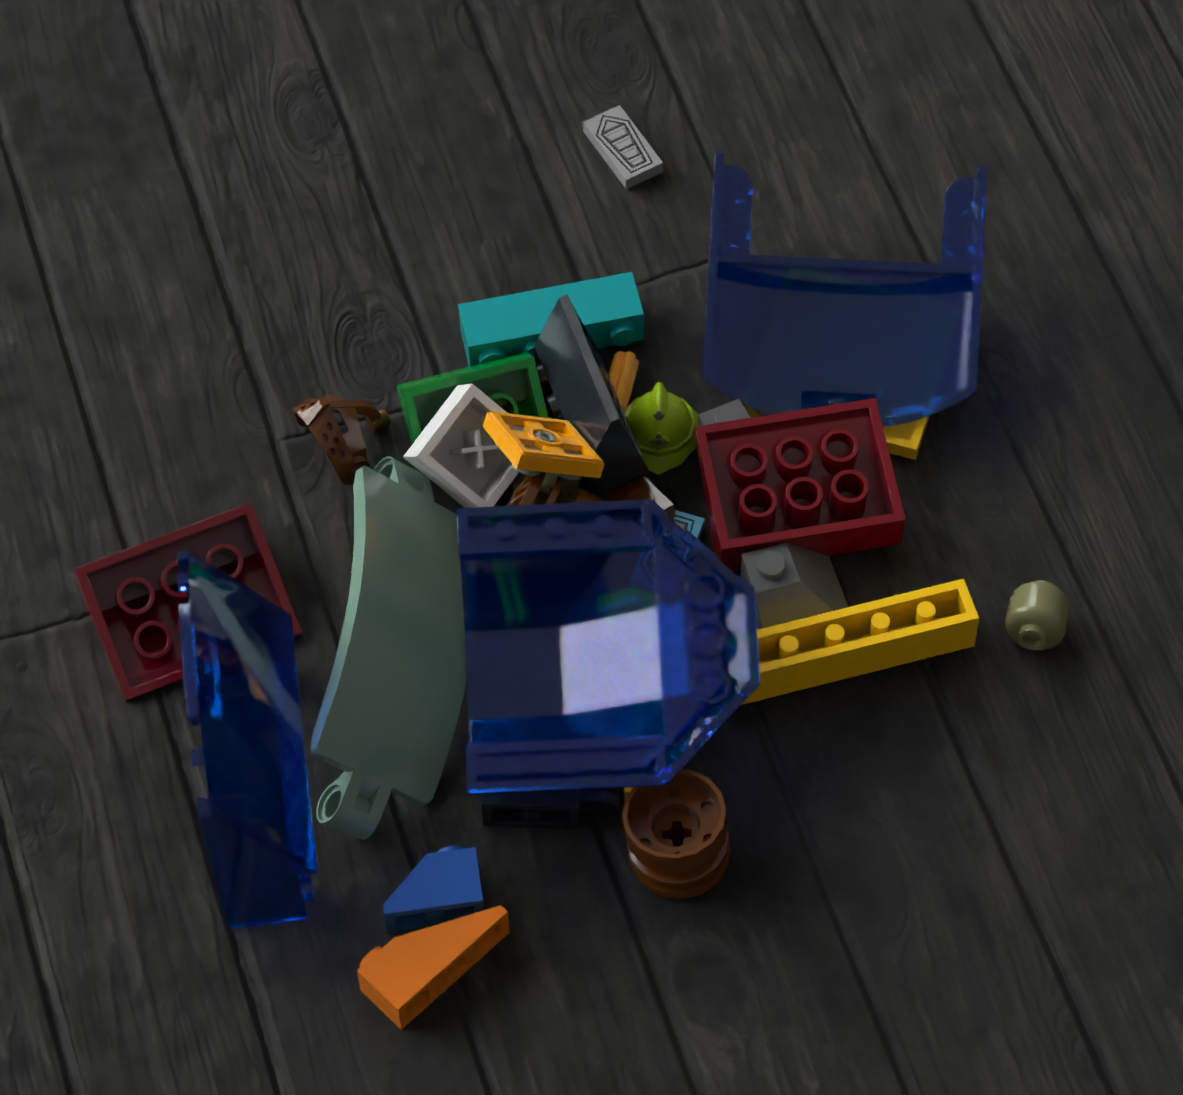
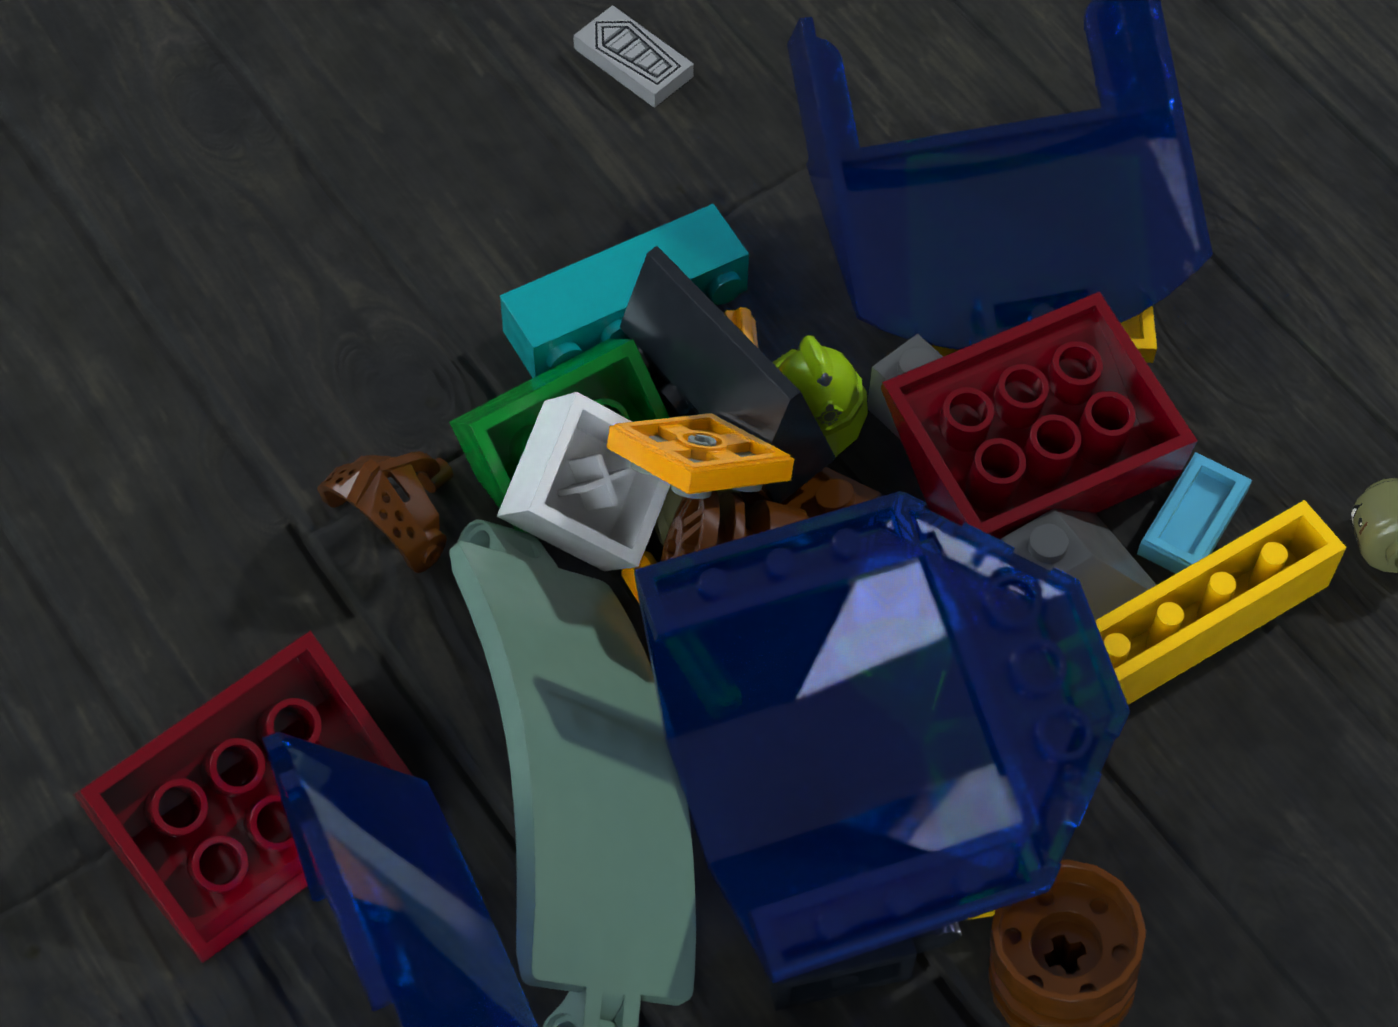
camera: 20 degrees left, 0 degrees up
none -> medium azure tile [1137,452,1252,574]

